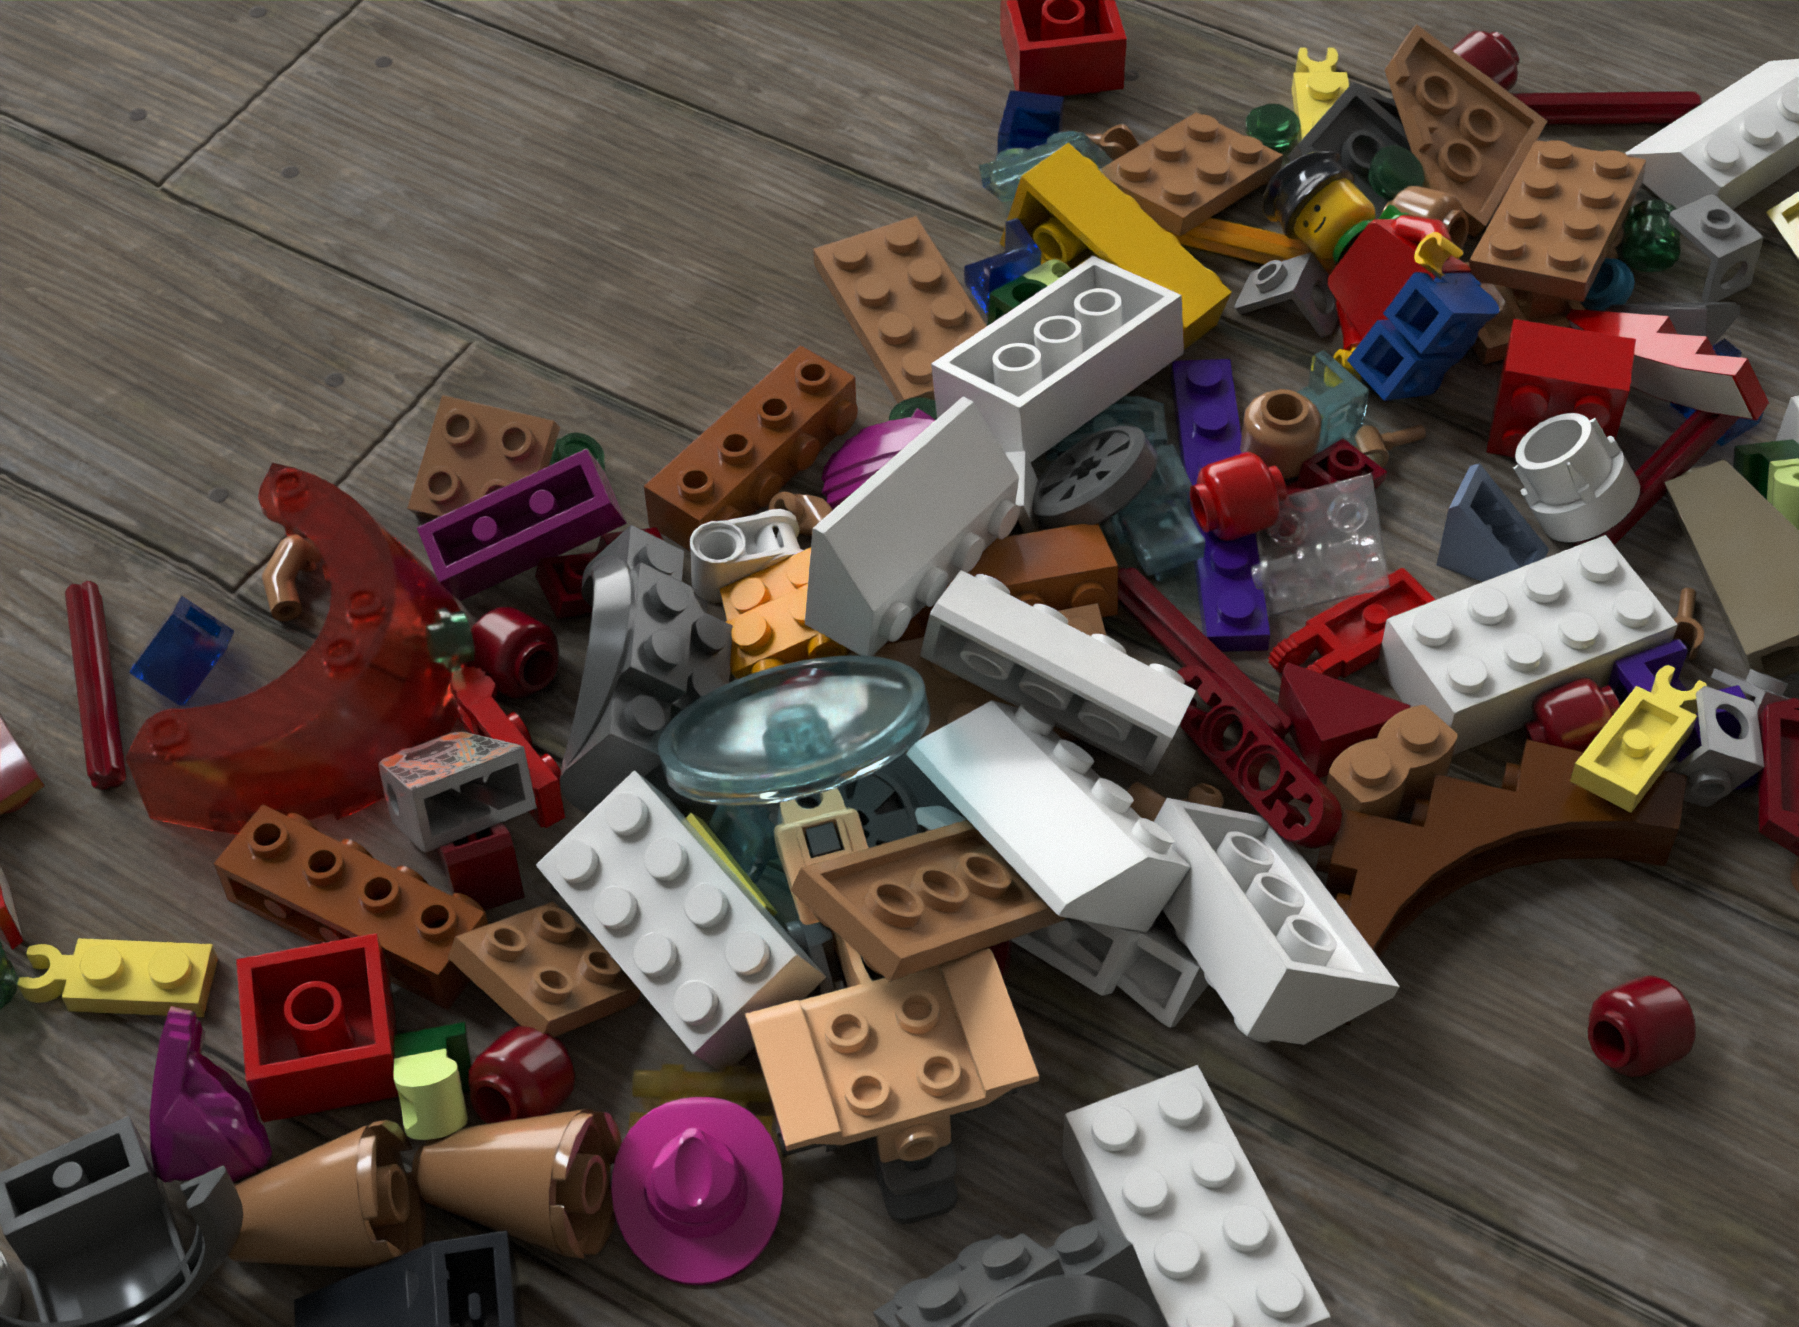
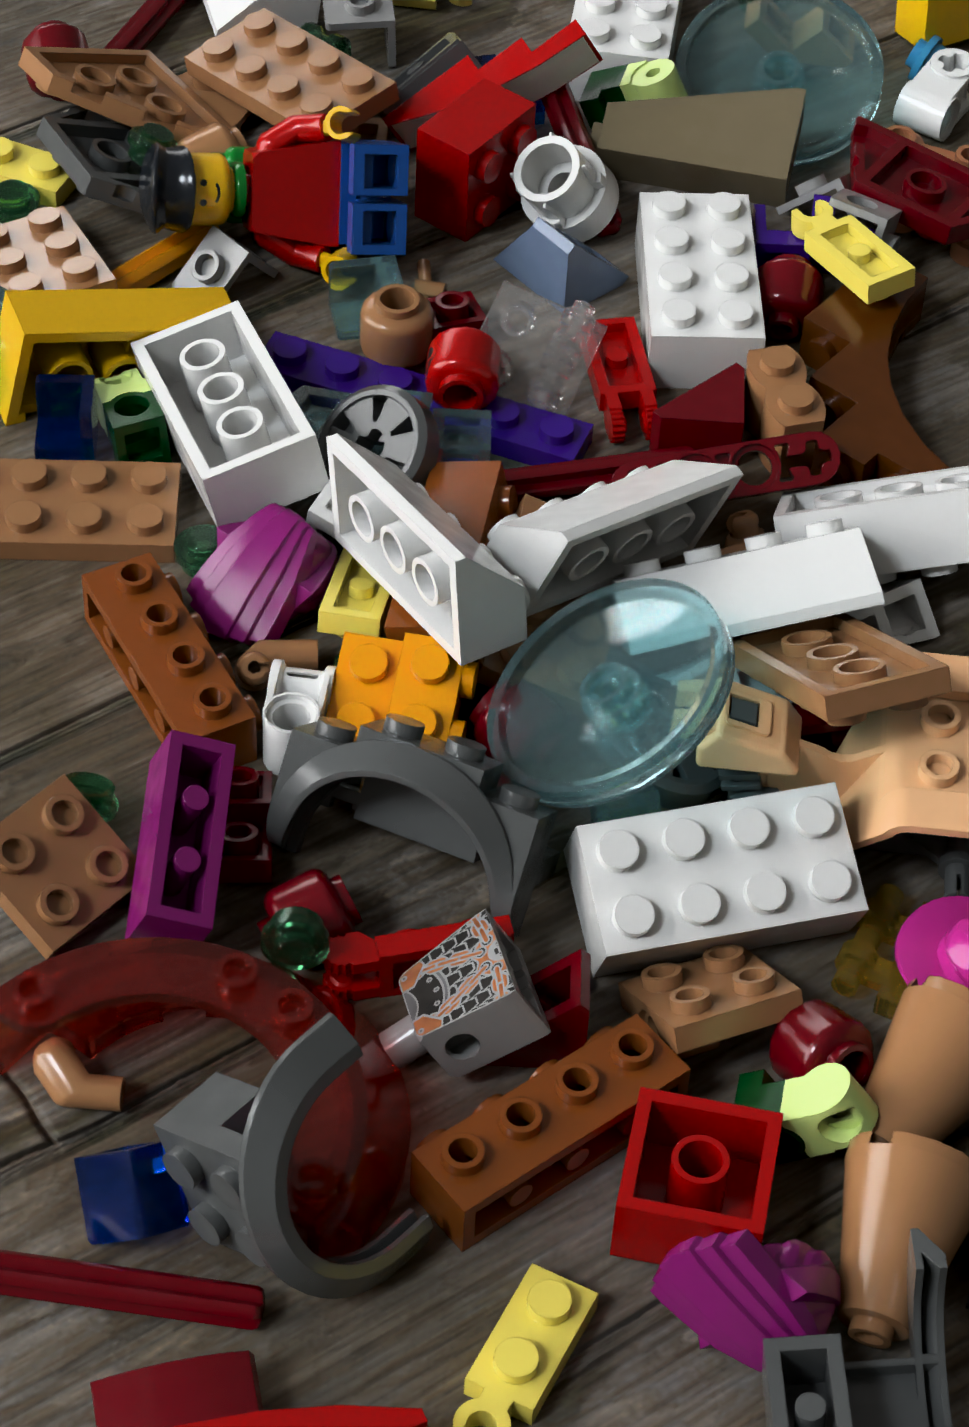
camera: 70 degrees left, 5 degrees down
none -> dark grey piece [153,1013,433,1299]

